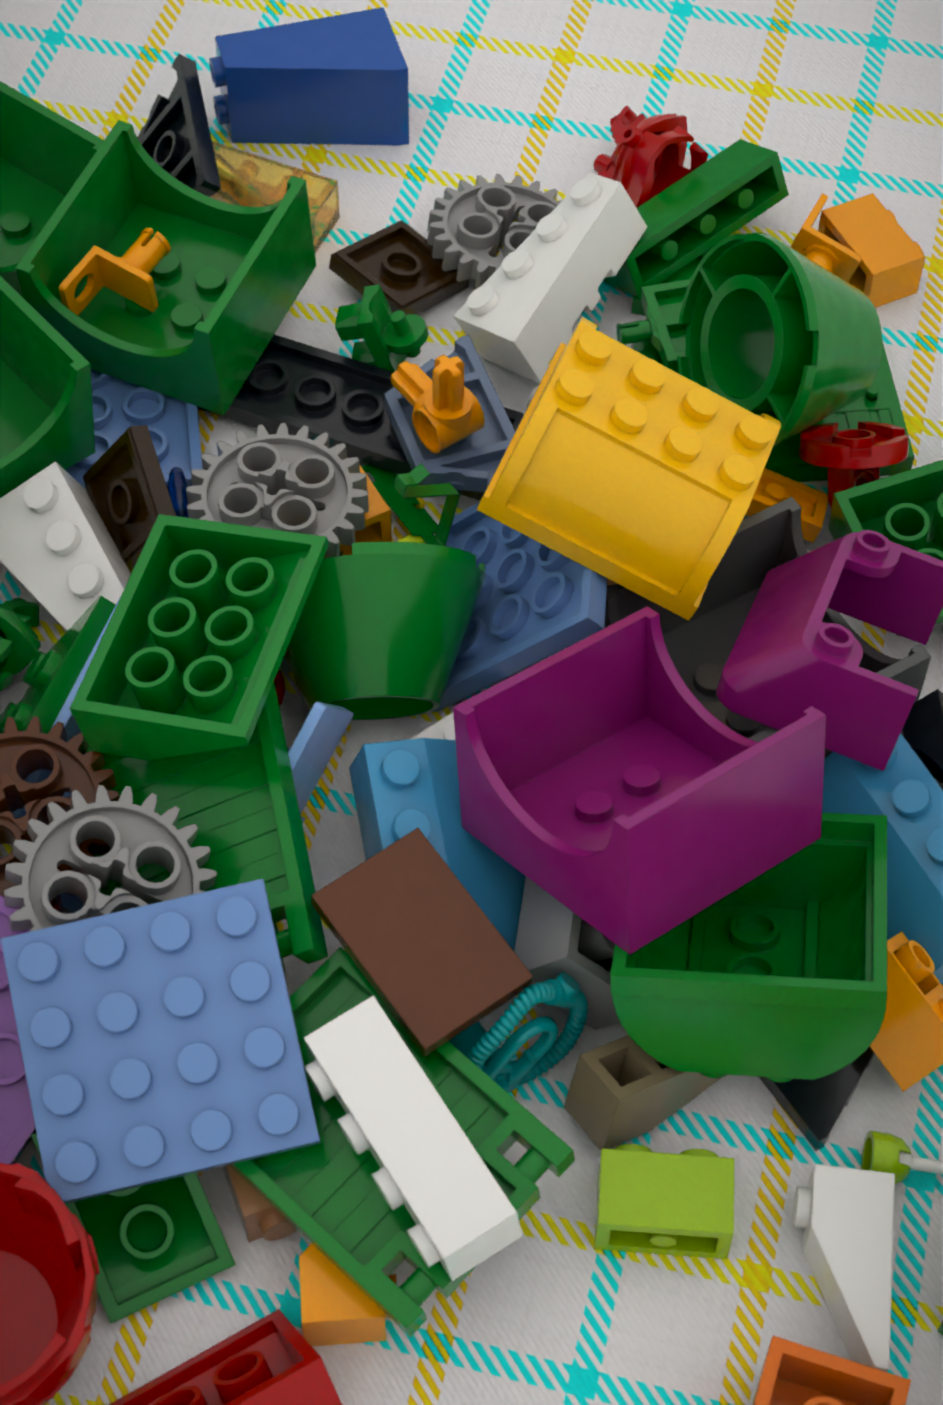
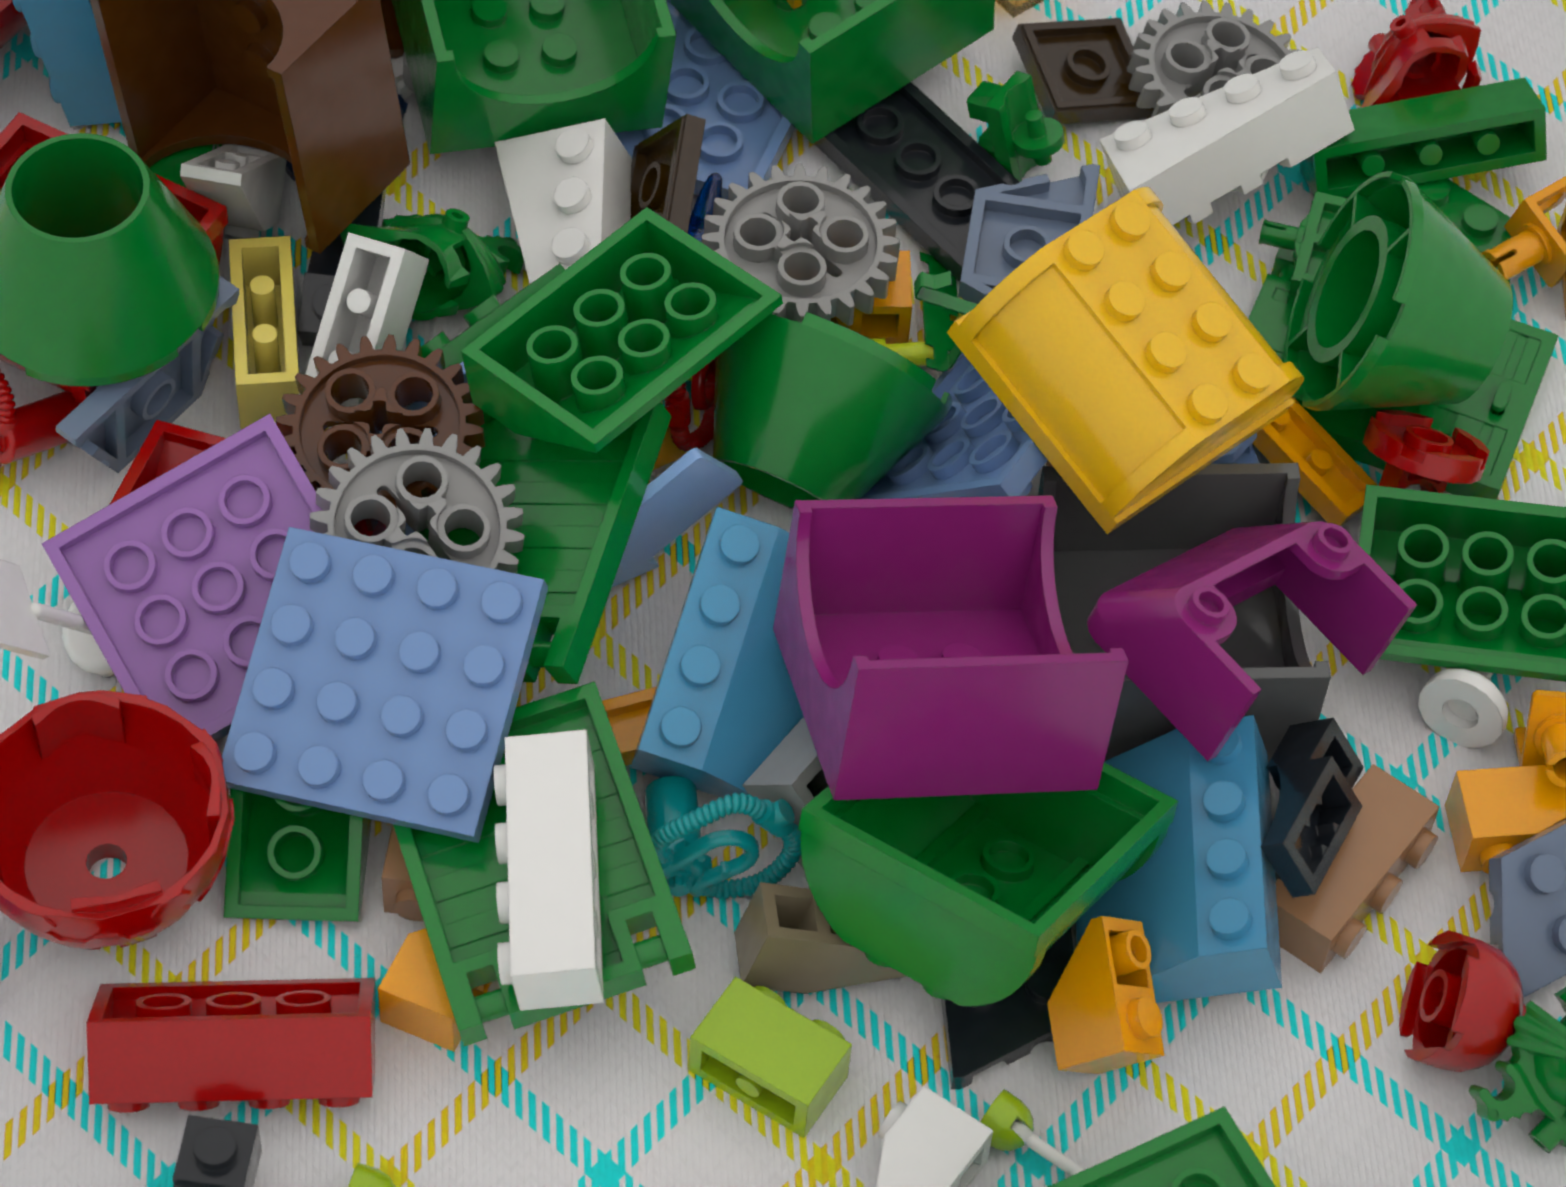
camera: 25 degrees right, 0 degrees up
reddish brown tile [311,828,533,1057] -> none
light orange axle [390,355,485,454] -> none

